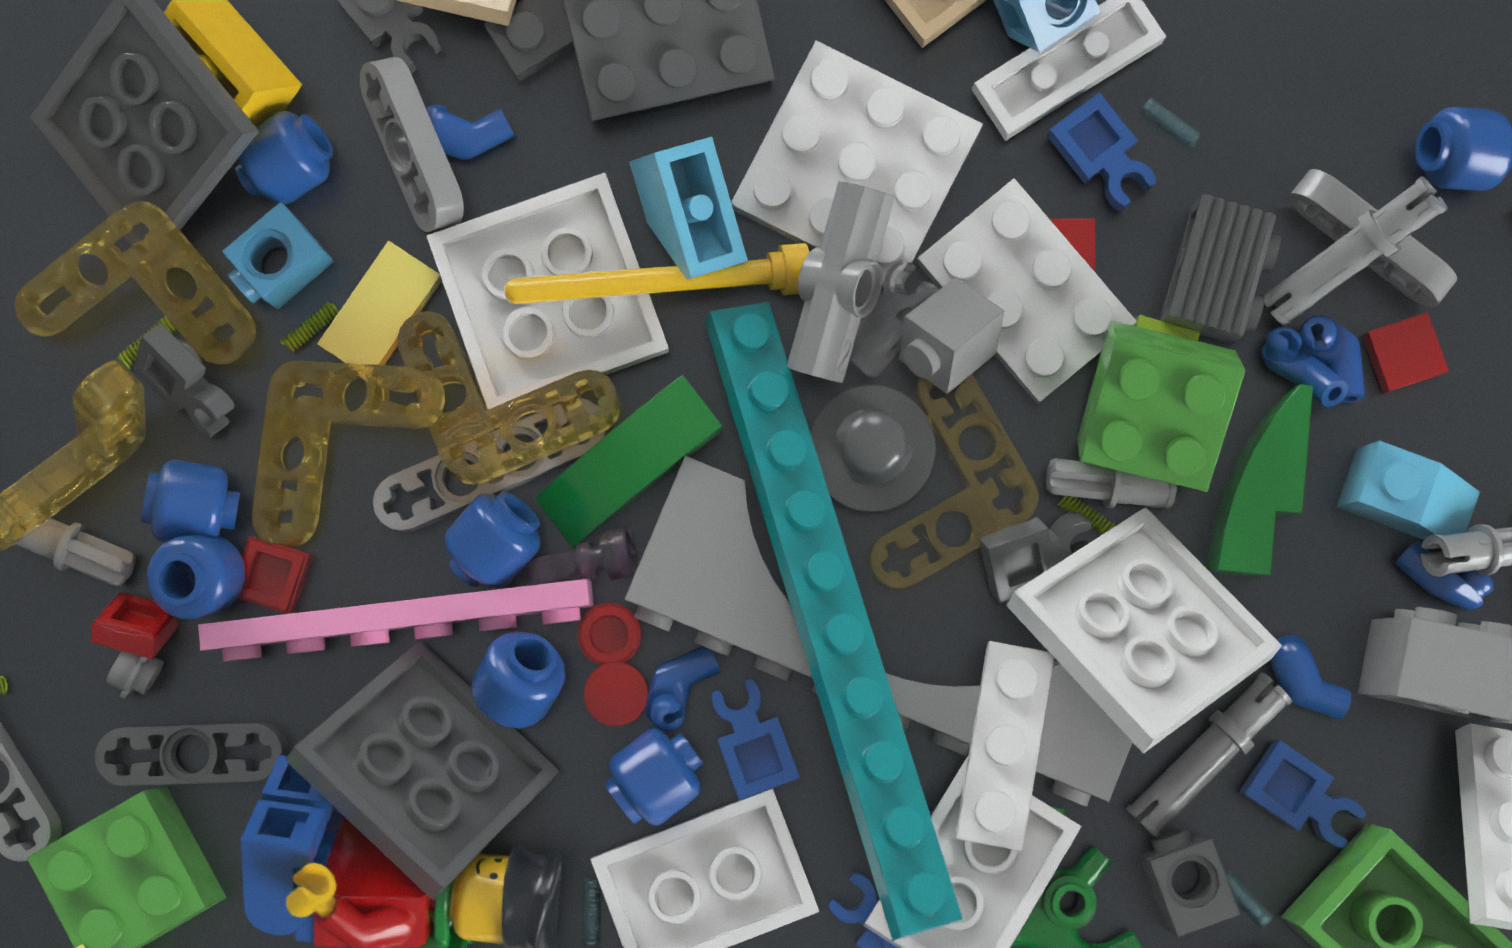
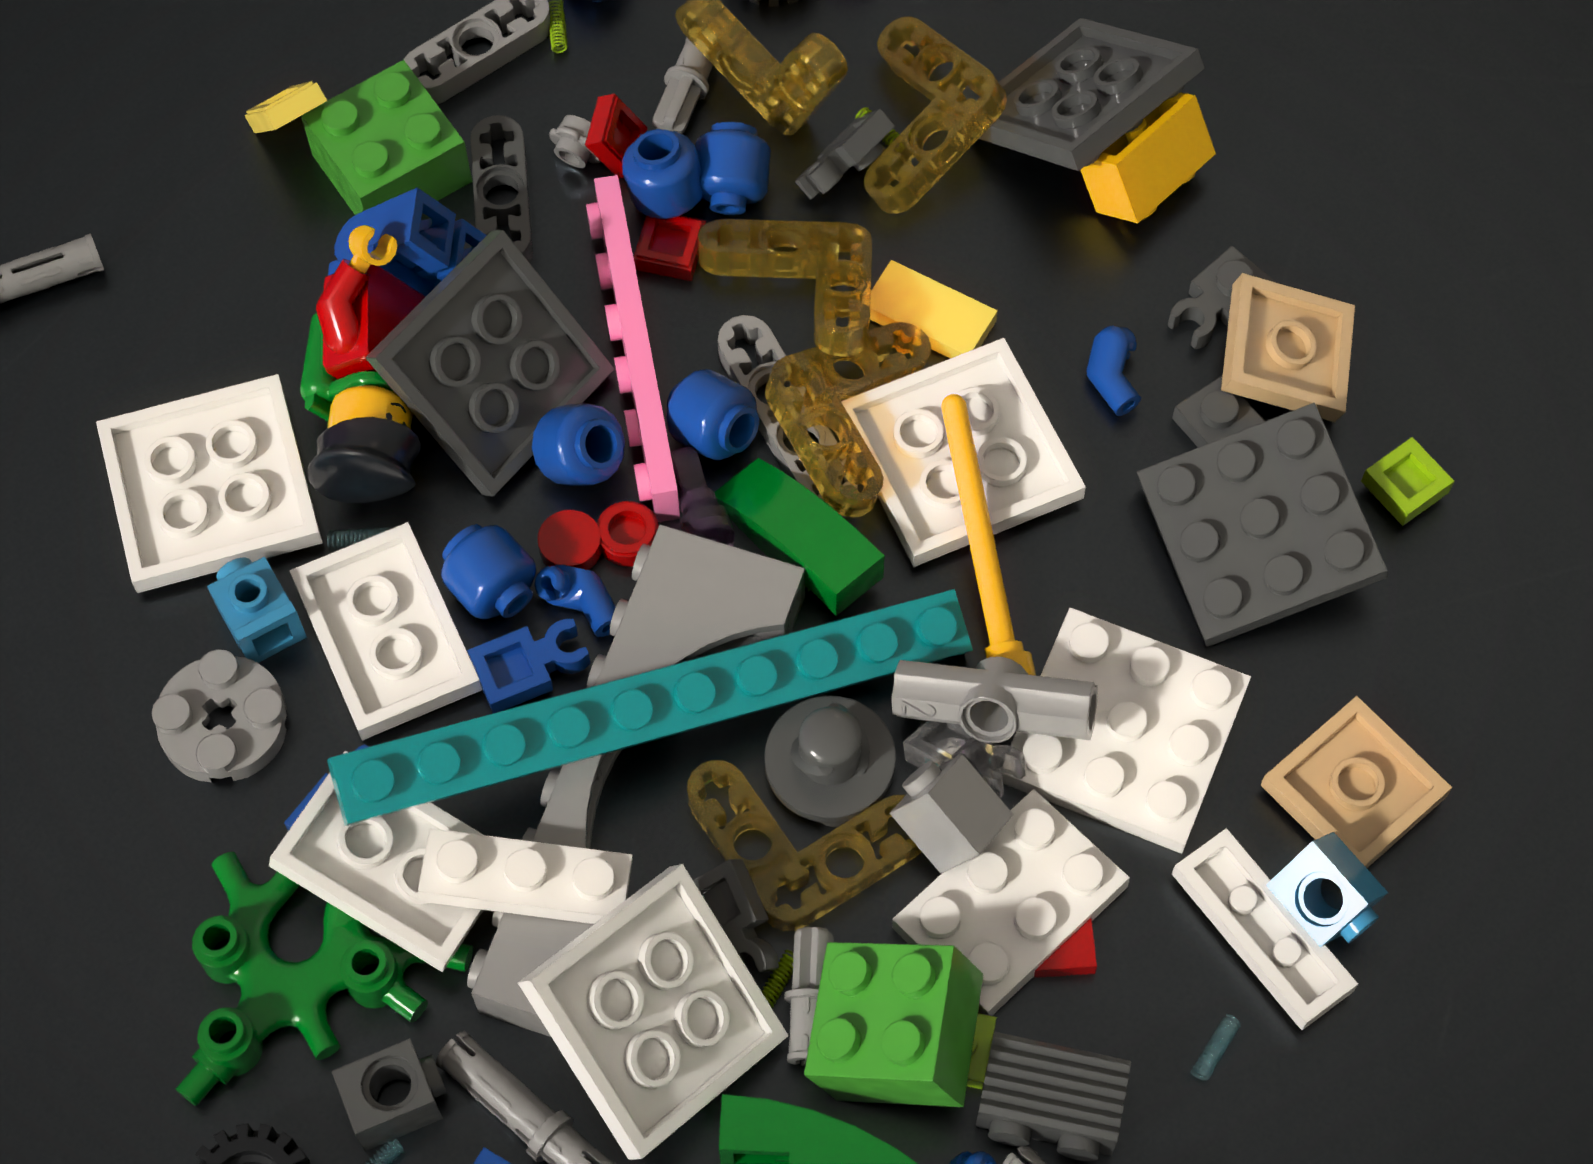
camera: 85 degrees right, 20 degrees down
dark azure brick [222,202,335,310] -> none
blue head [235,111,333,205] -> none
lime leg [280,302,339,352] -> none
light grey beam [360,57,464,232] -> none
medium azure slope [629,137,748,279] -> none
blue plate [1047,92,1157,212] -> none

